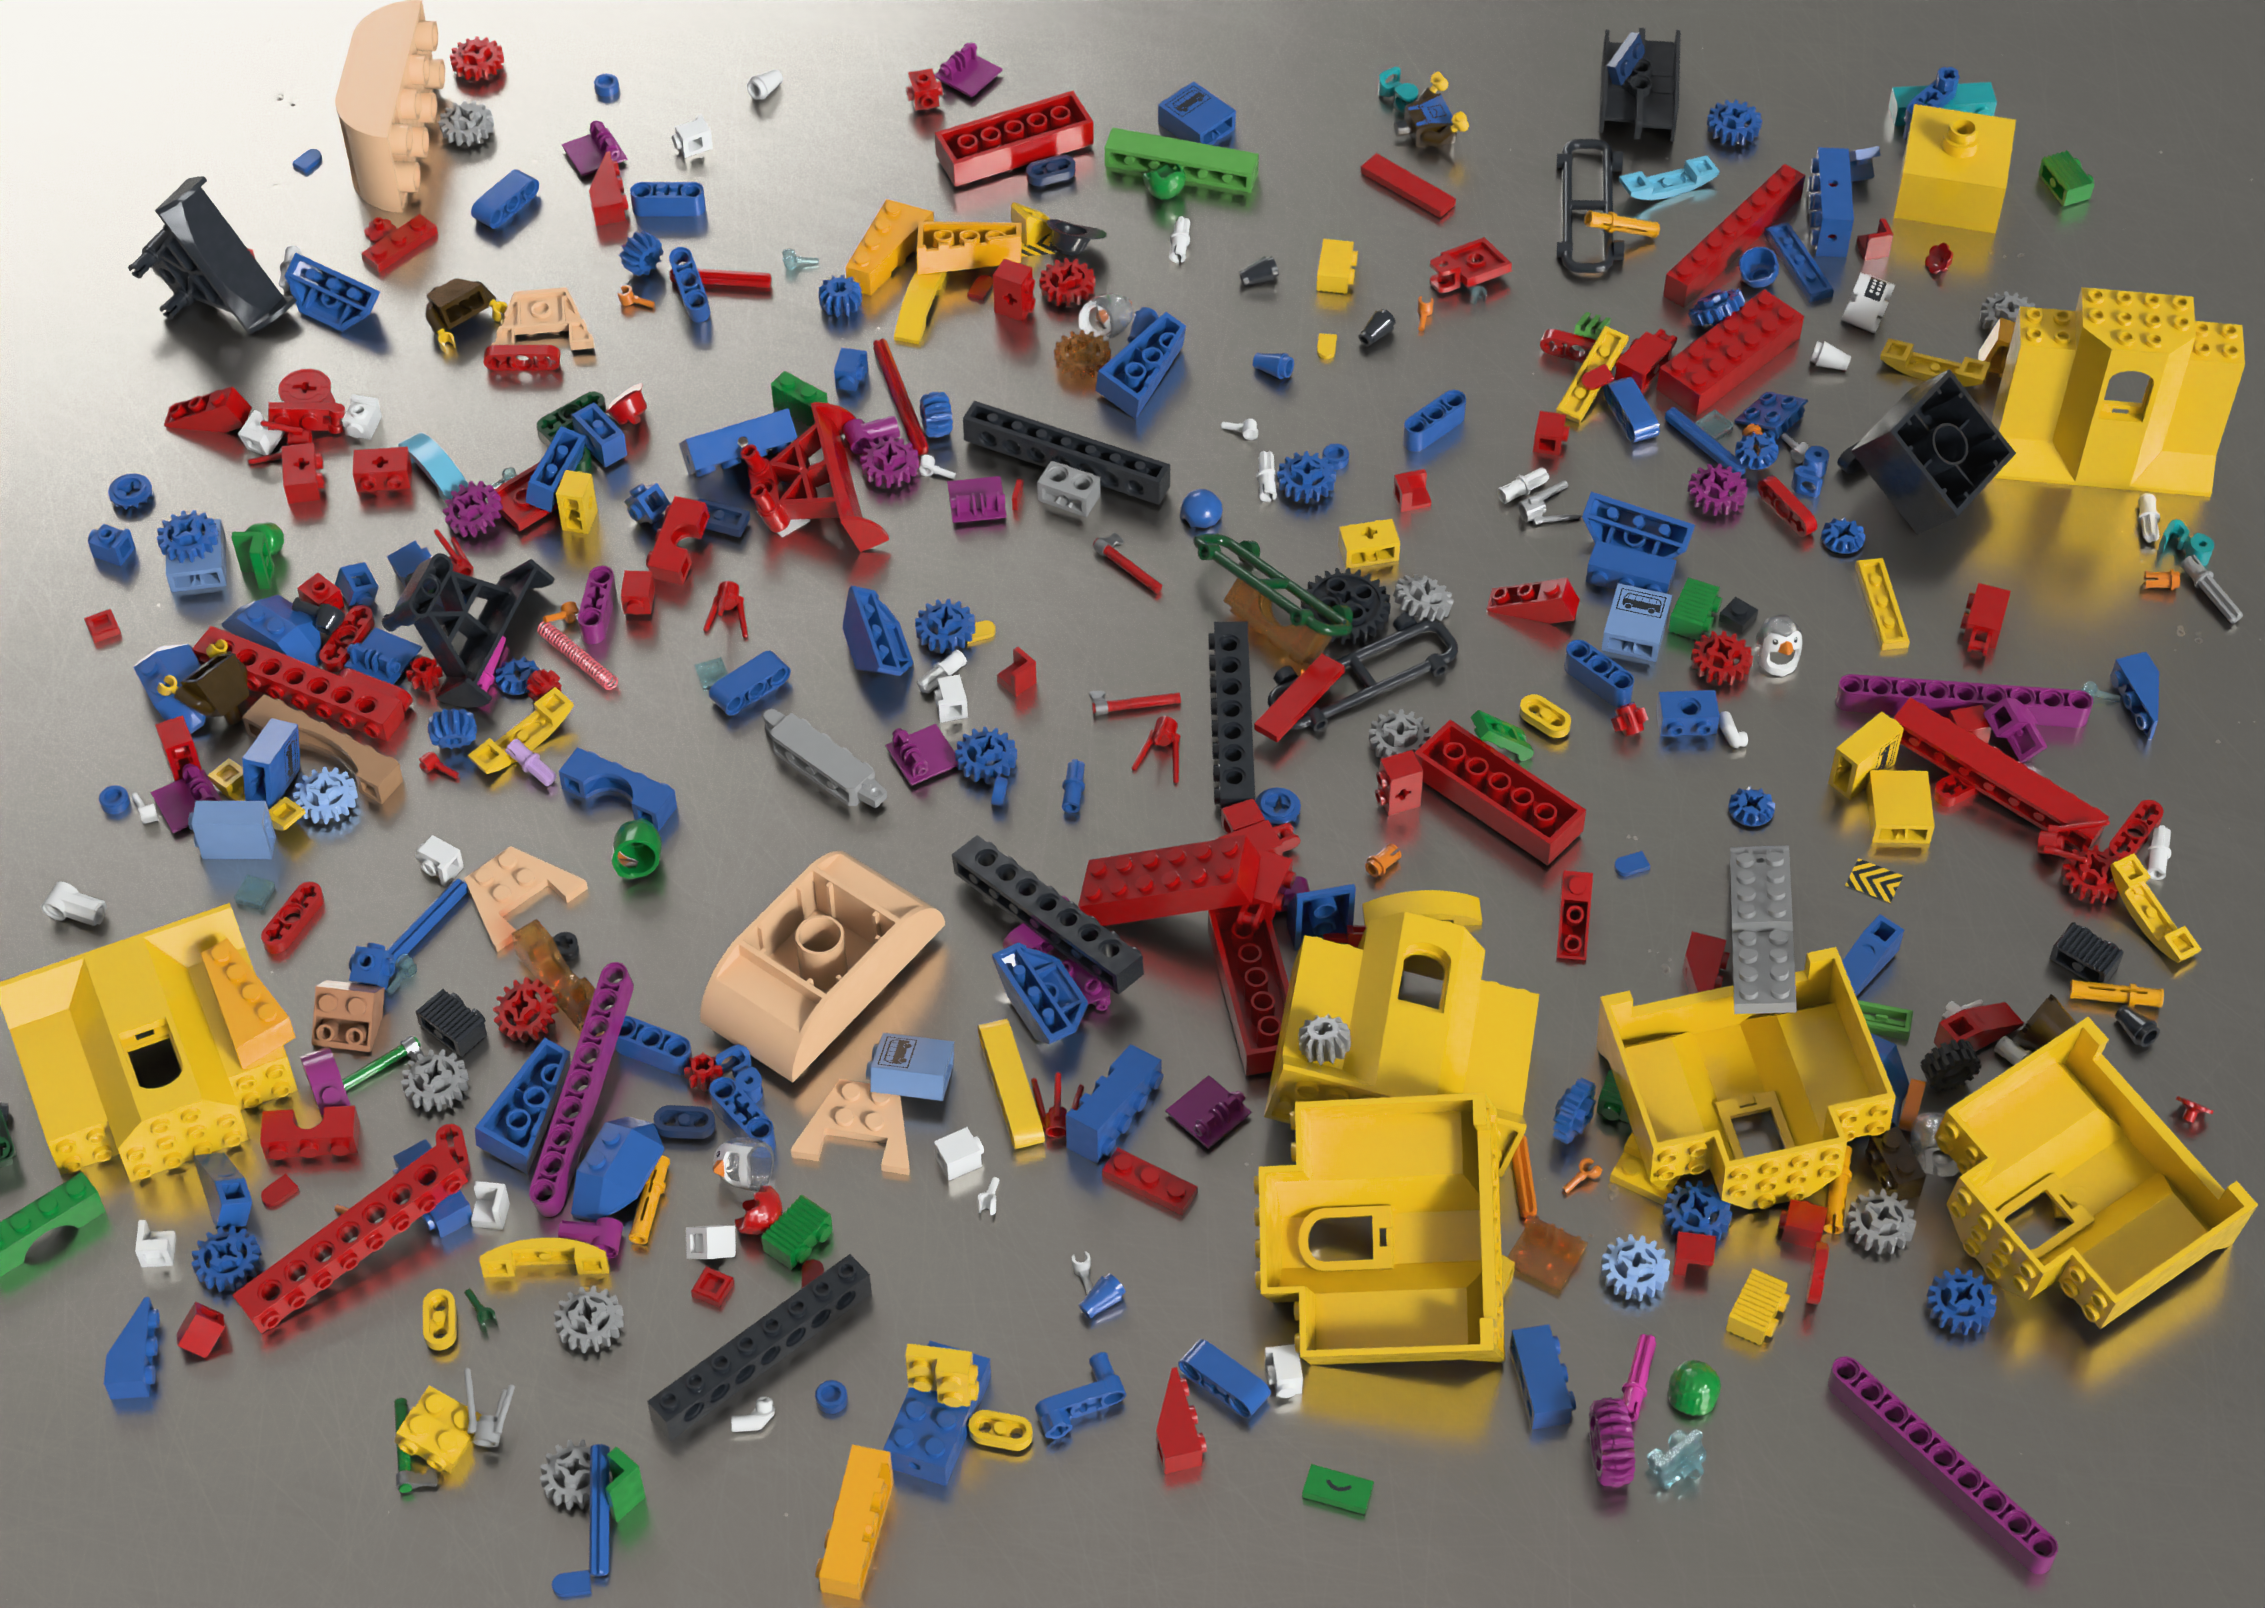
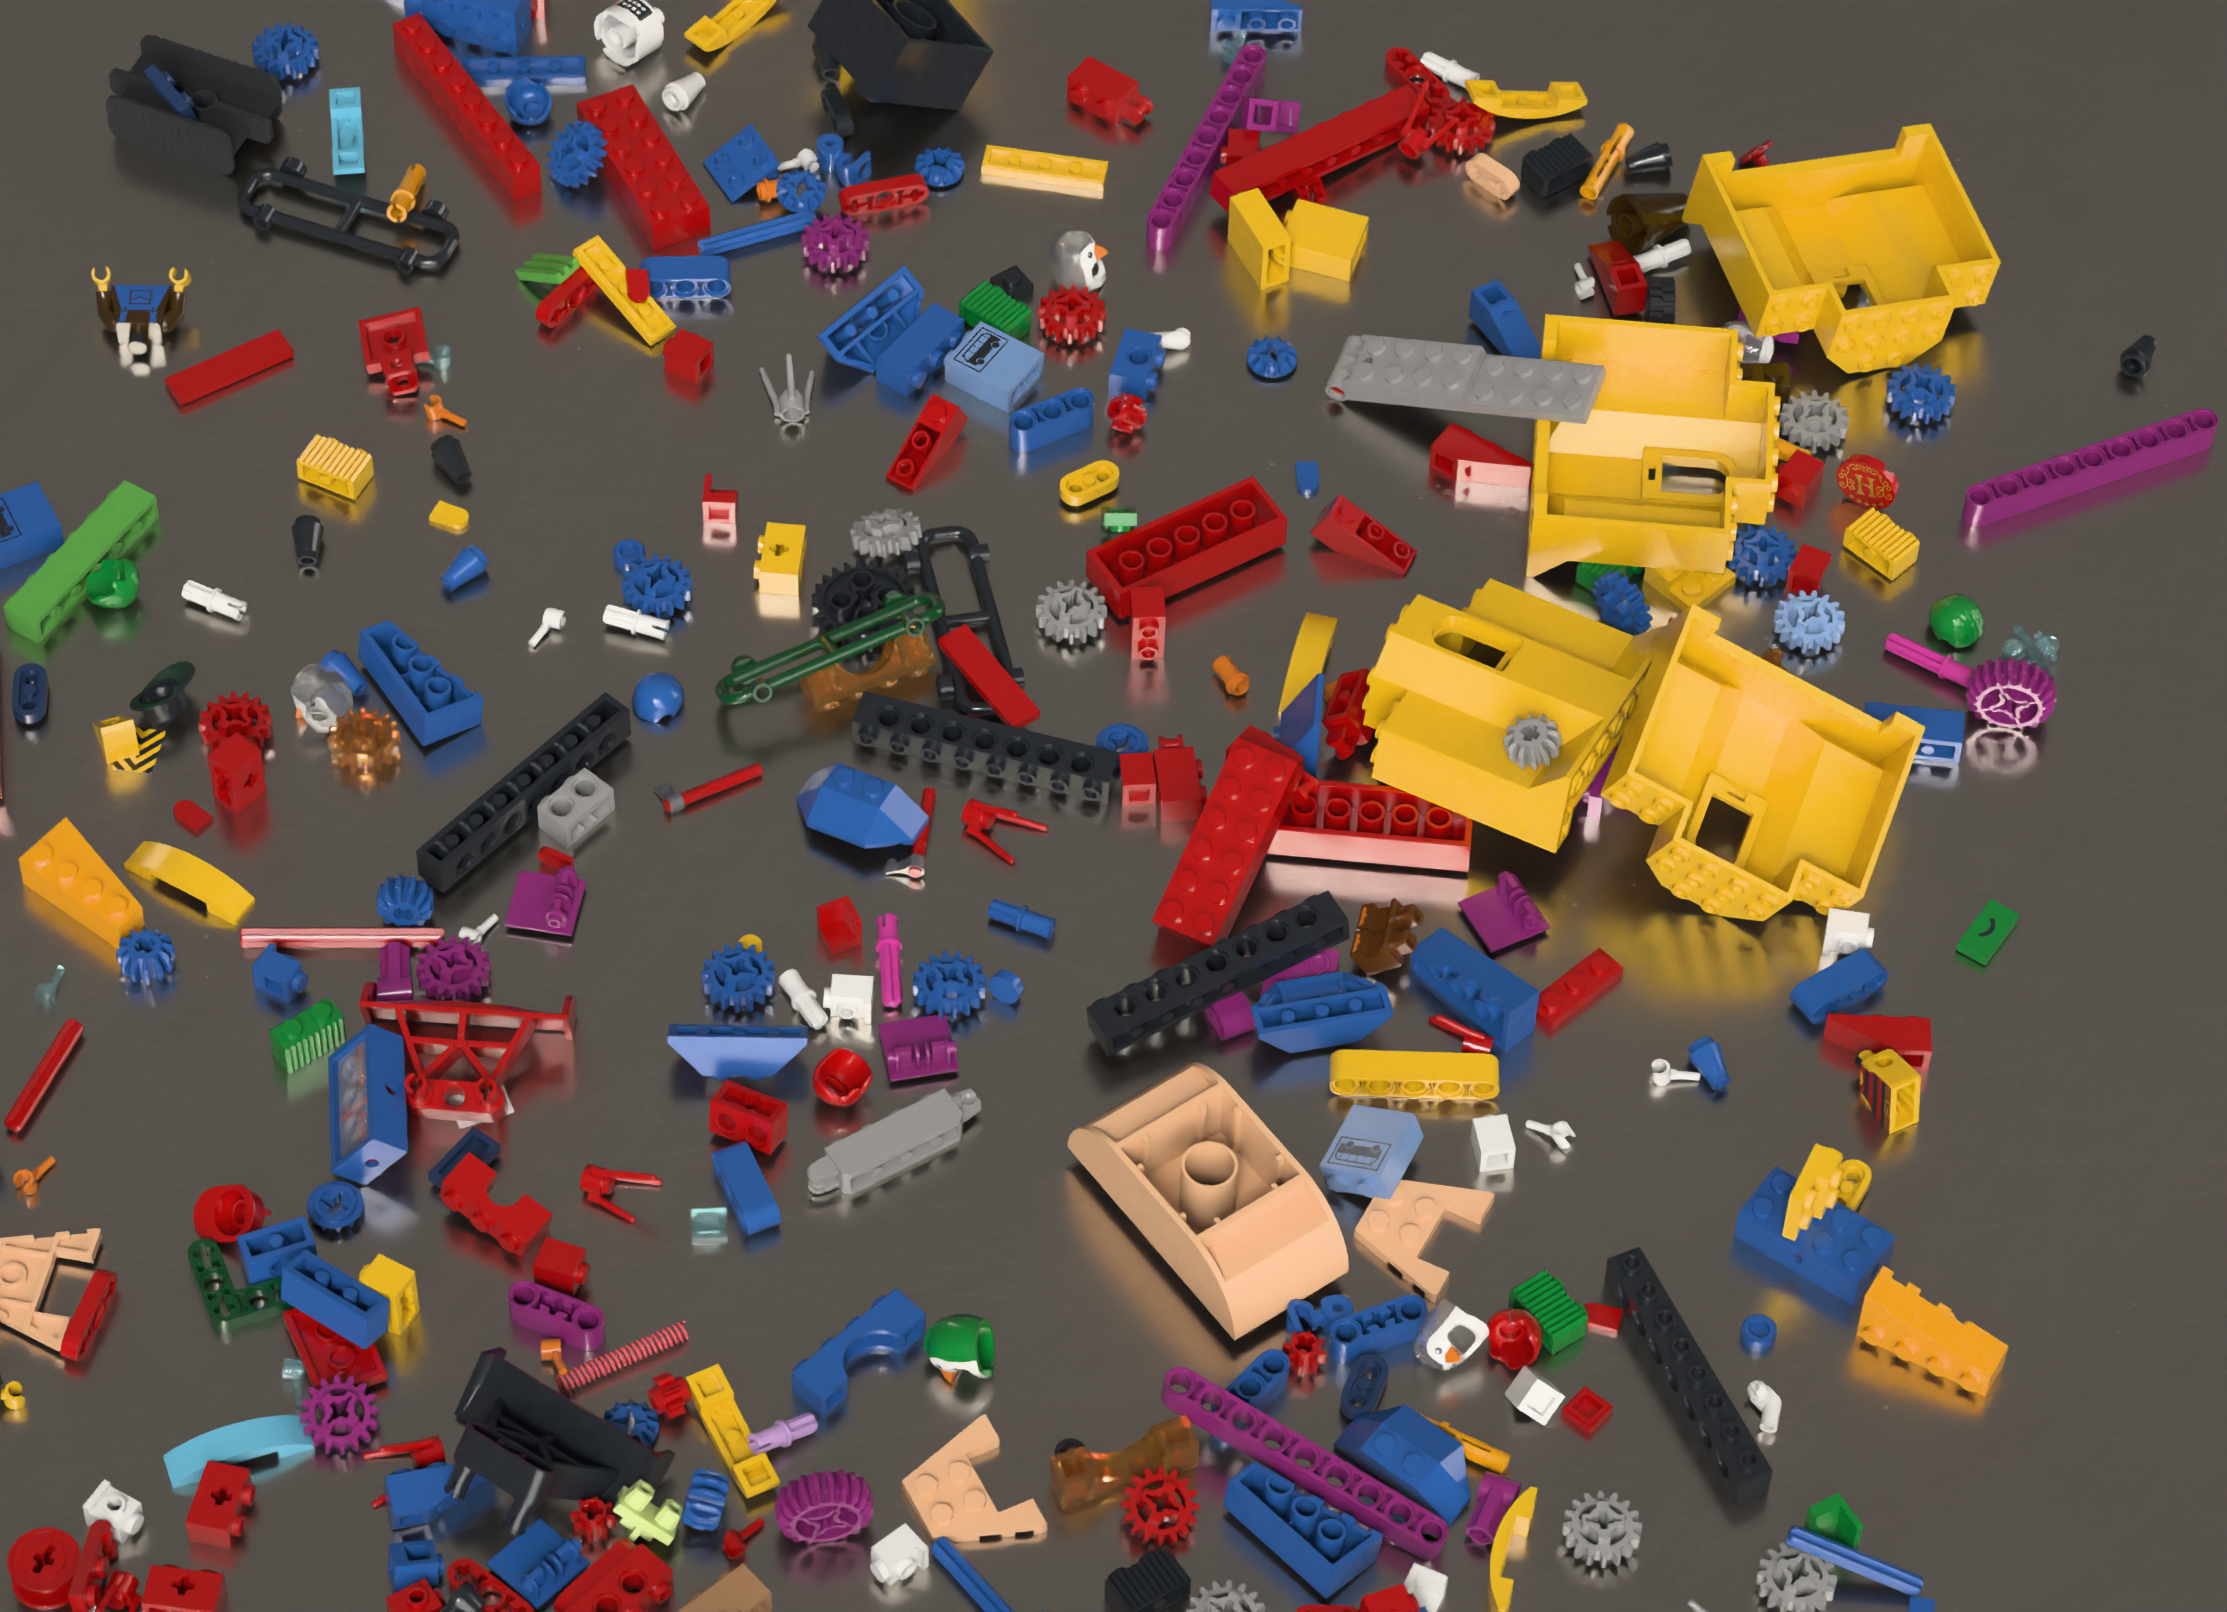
camera: 75 degrees left, 0 degrees up
blue brick [624,483,671,524] -> none
blue beam [669,247,711,323] -> none
light orange wedge [917,221,1022,275] -> none
blue beam [1035,1352,1126,1439] -> none
teal leg [1378,66,1419,113] -> none
blue beam [1403,390,1466,452] -> none
white axle [1497,467,1549,504] -> none
red brick [1614,329,1677,393] -> none
clear light blue tile [1696,409,1734,441] -> none
sticker [1845,858,1903,903] -> none
none -> blue gear [307,1181,364,1233]
none -> yellowish green hips [613,1479,683,1546]
none -> red brick [709,1080,789,1155]
none -> magenta gear [775,1469,874,1545]
none -> blue wedge [796,763,929,849]
none -> red hair [812,1048,873,1107]
none -> dark pink axle [875,913,903,1008]
none -> reddish brown hips [1350,898,1424,976]
none -> light nougat beam [1465,153,1520,200]
none -> yellow torso [1855,1049,1921,1135]
none -> black cone [2120,335,2157,377]

